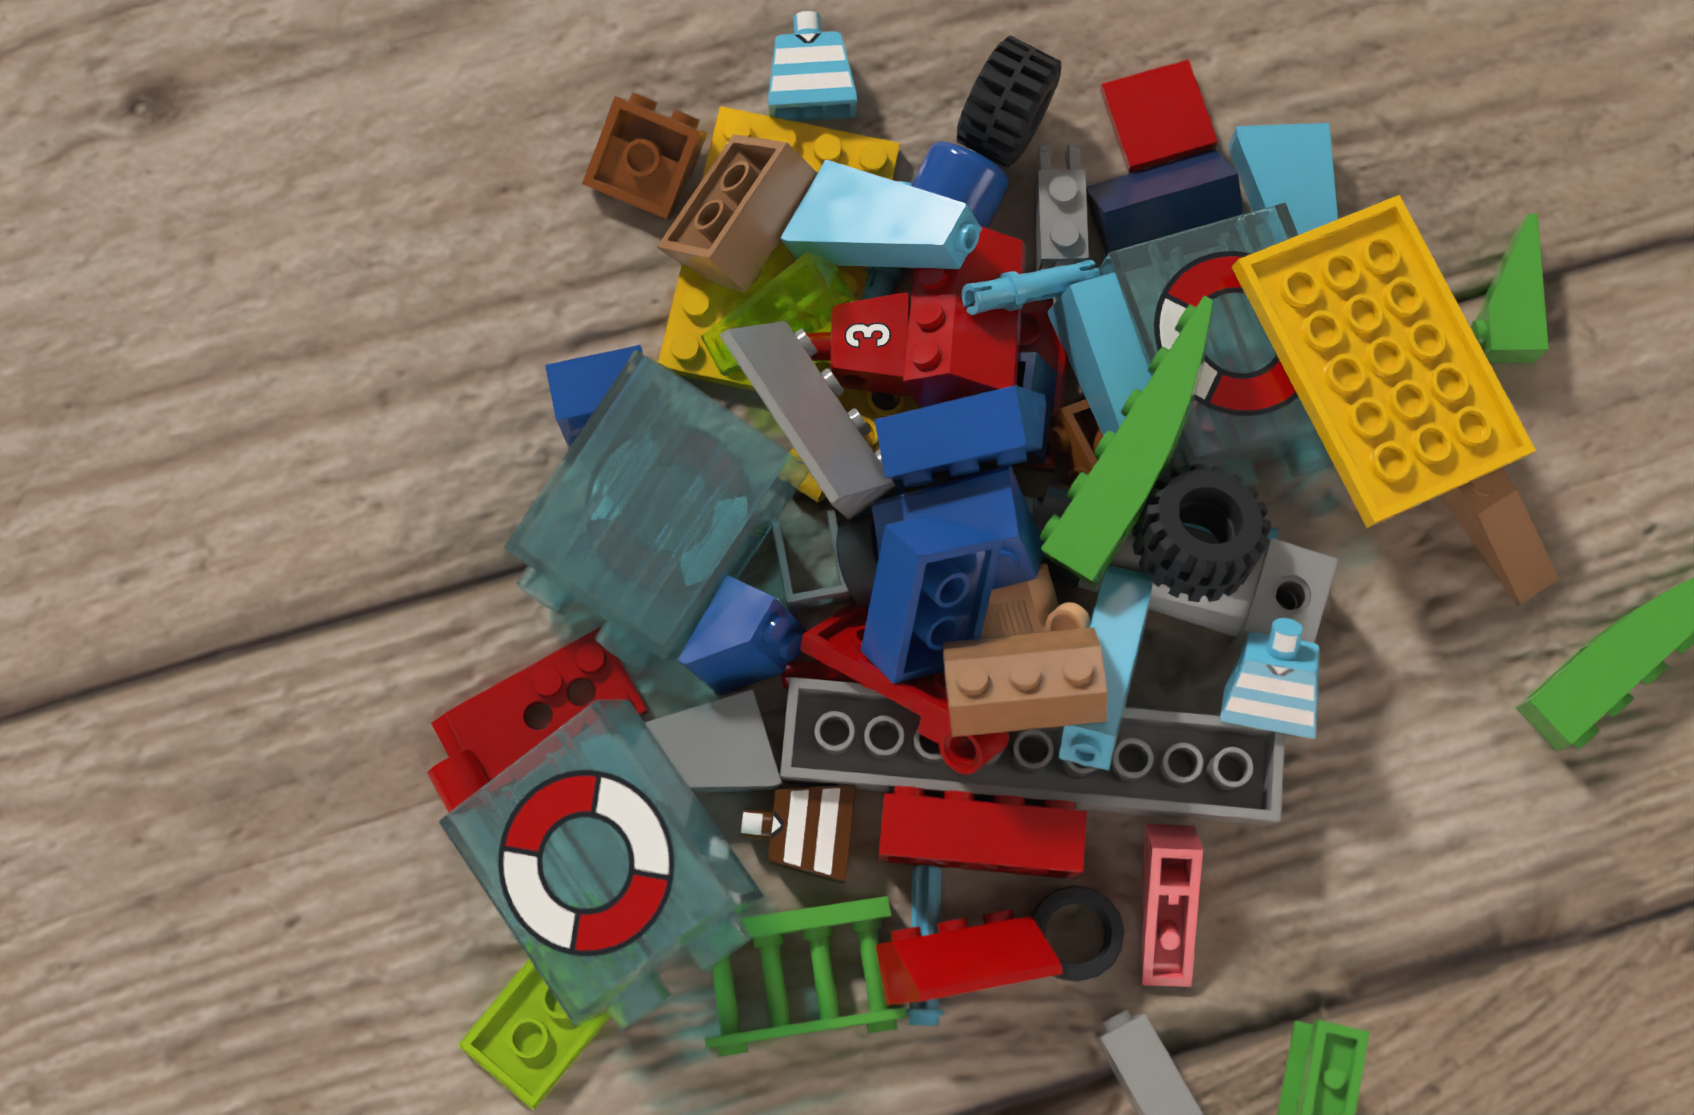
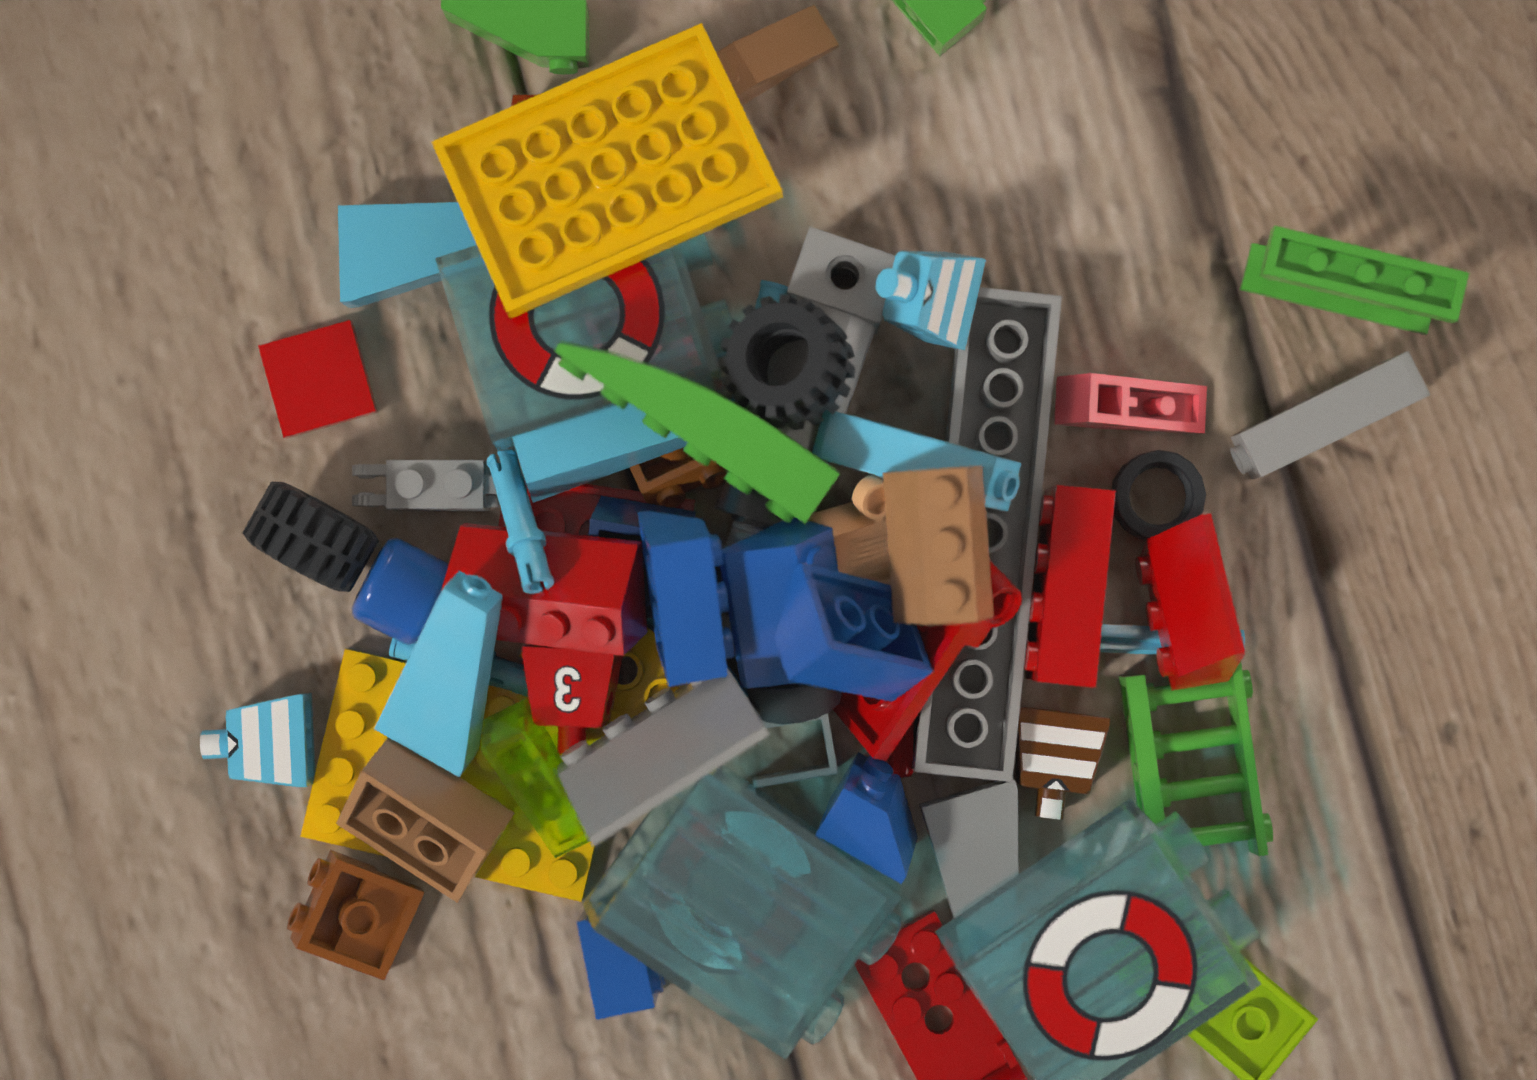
camera: 90 degrees left, 10 degrees up
dark blue slope [1086,149,1246,273] -> none

